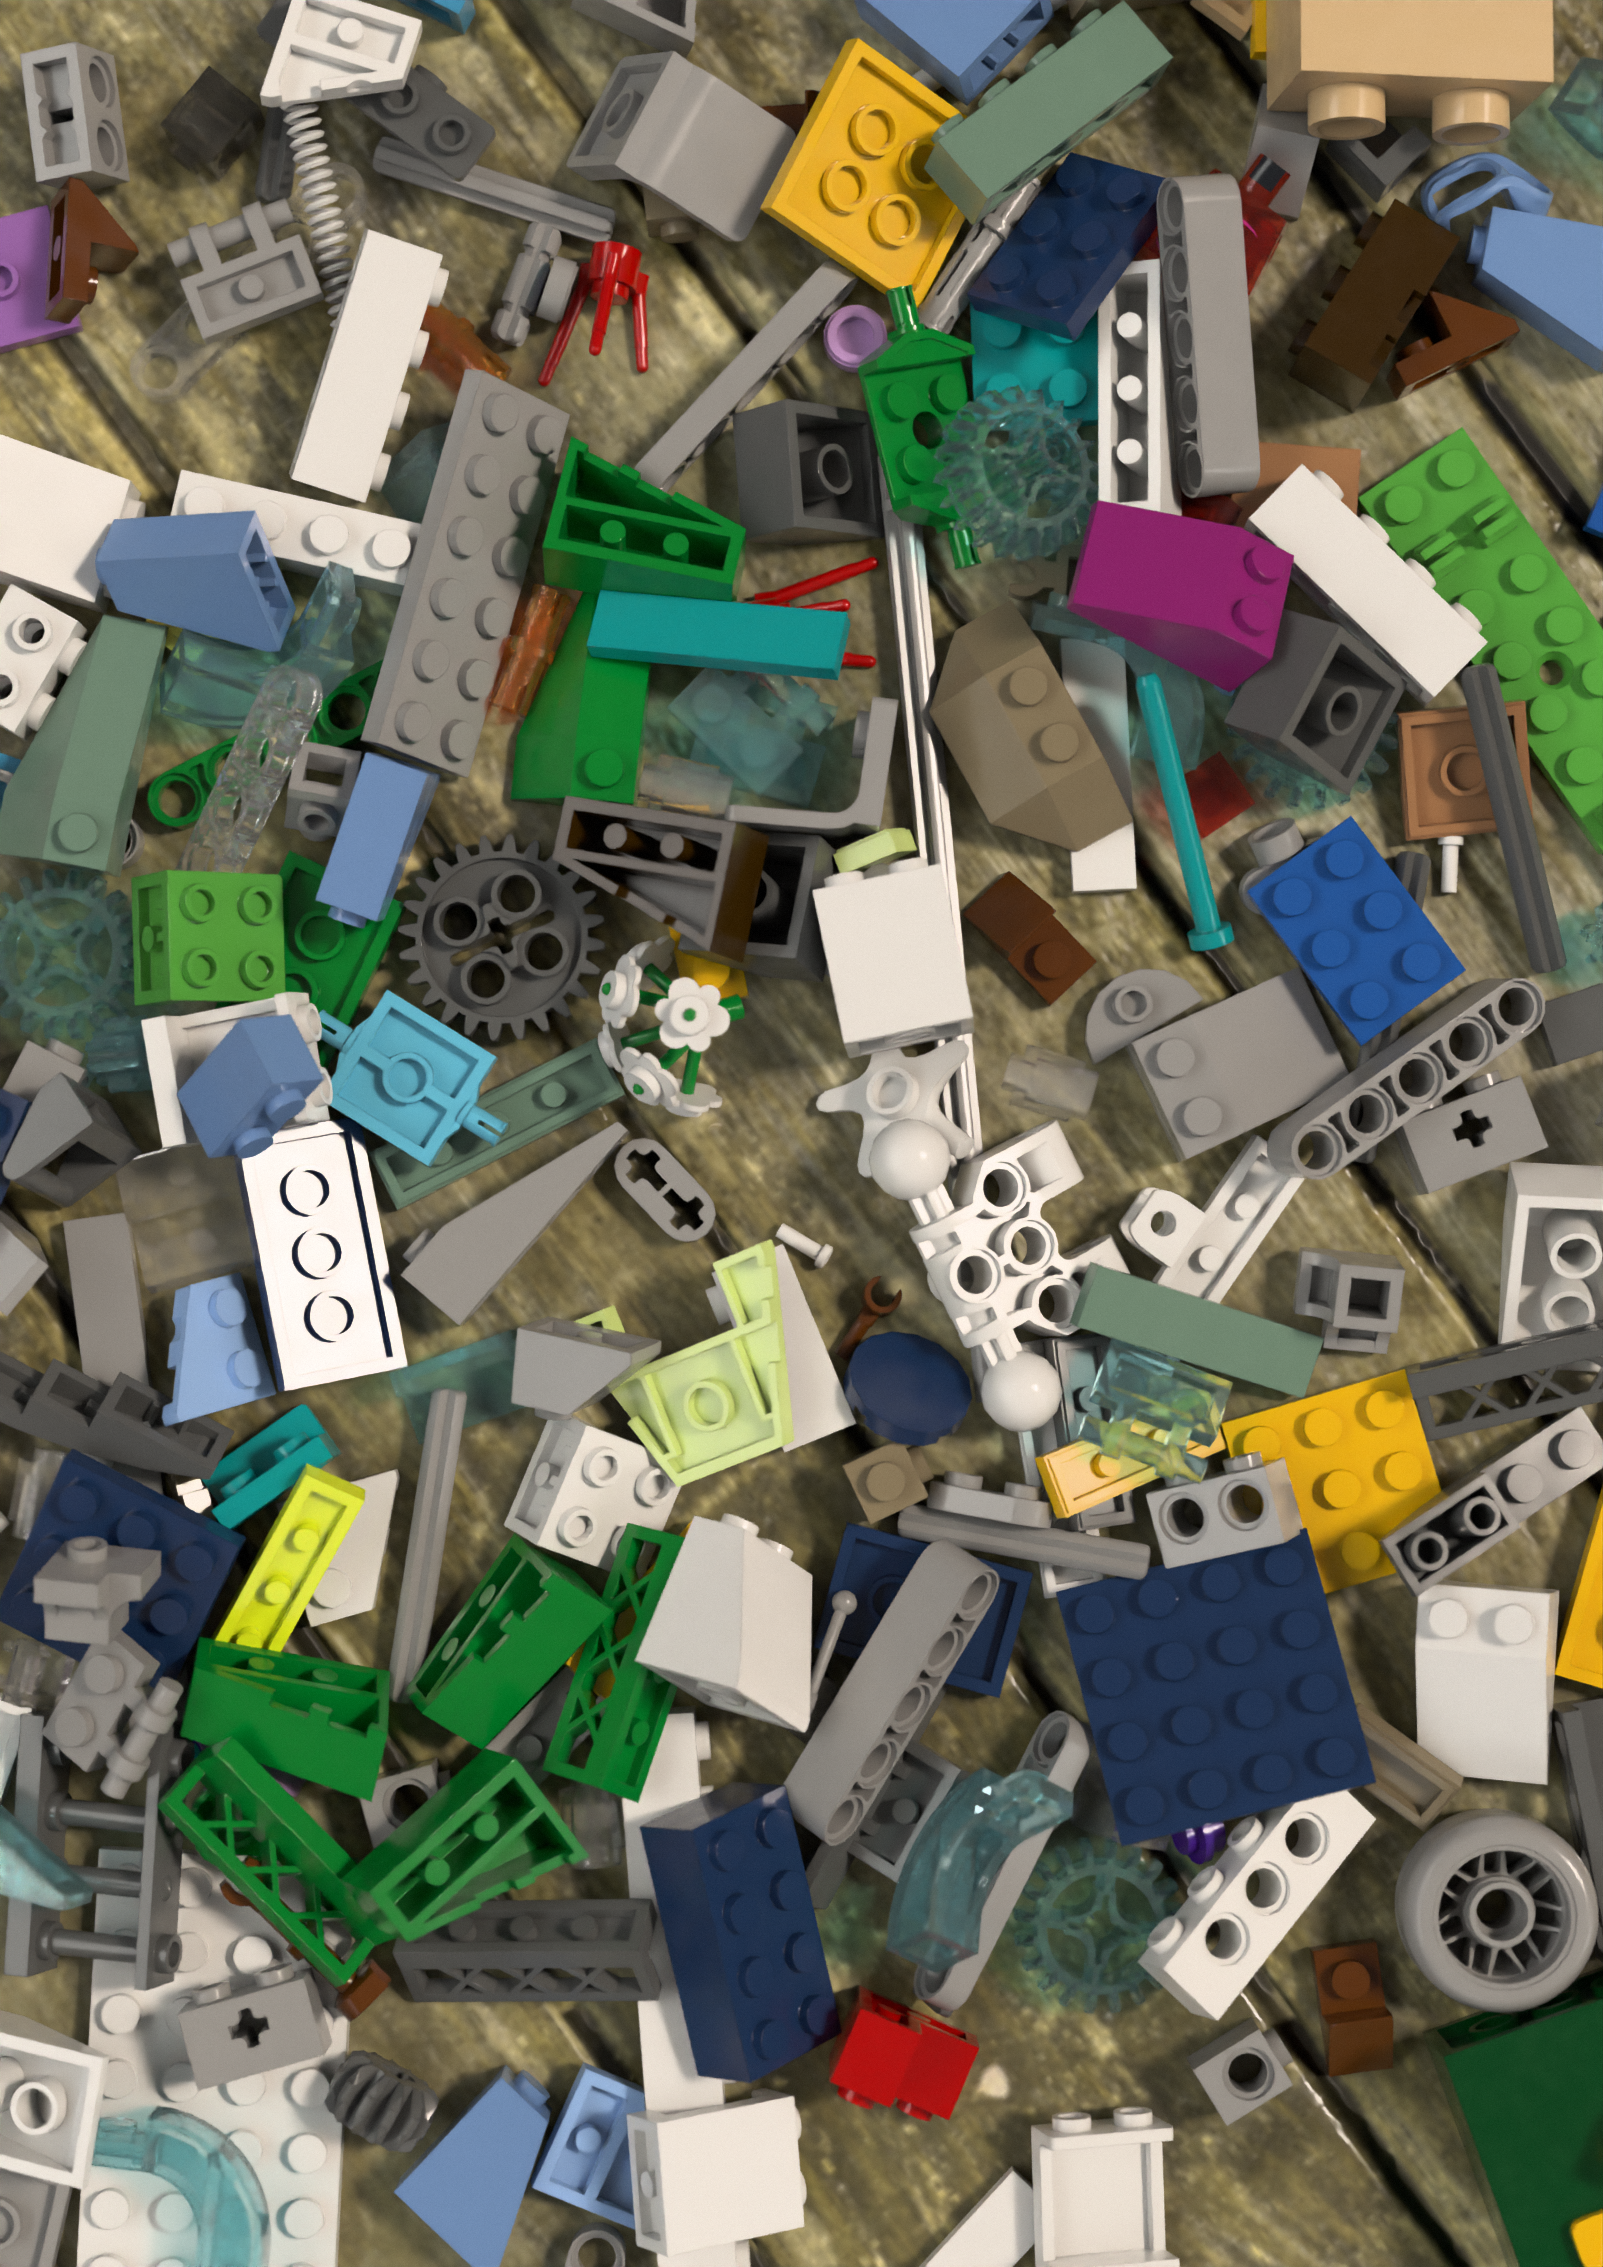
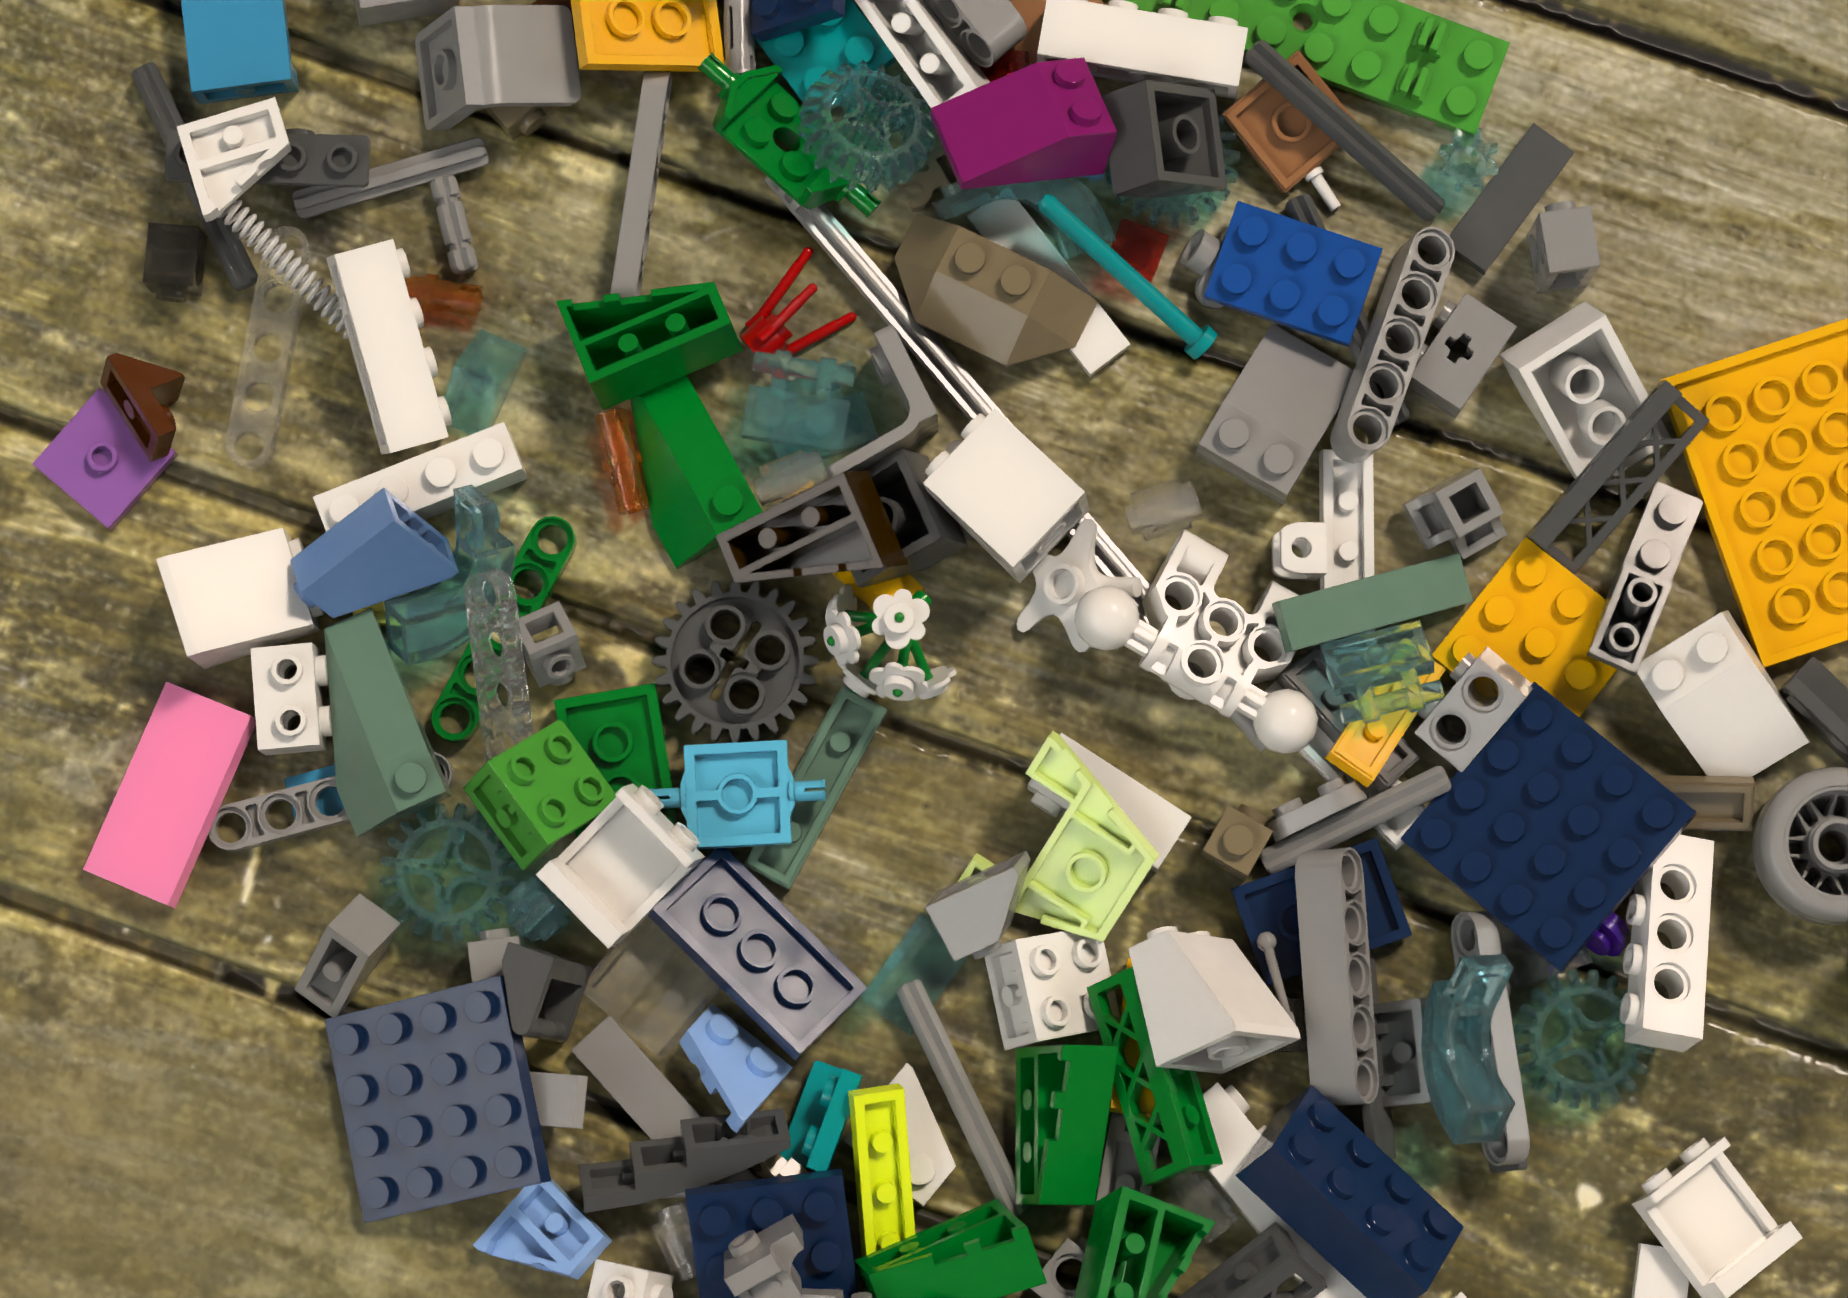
camera: 30 degrees left, 5 degrees down
light grey brick [20,42,130,190] -> none
light grey plate [167,198,325,345] -> none
medium blue brick [176,1014,324,1159] -> none
medium blue slope [315,752,441,928] -> none
light grey plate [361,369,570,778] -> none
light grey slope [401,1122,630,1325] -> none
light grey tile [536,255,579,323] -> none
red plant [538,241,649,387] -> none
teal tile [586,590,851,680] -> none
light grey beam [614,1138,716,1242] -> none
dark grey slope [732,399,885,546] -> none
white piece [776,1223,833,1269] -> none
lavender tile [824,305,887,373] -> none
red brick [829,1985,979,2122] -> none
yellowish green tile [833,828,917,873] -> none
reddish brown hand [834,1276,902,1361] -> none
dark blue tile [843,1331,972,1446] -> none
reddish brown slope [963,871,1097,1007] -> none
light grey plate [1085,969,1203,1065] -> none
light grey brick [1186,2017,1294,2126] -> none
reddish brown slope [1310,1938,1394,2077] -> none

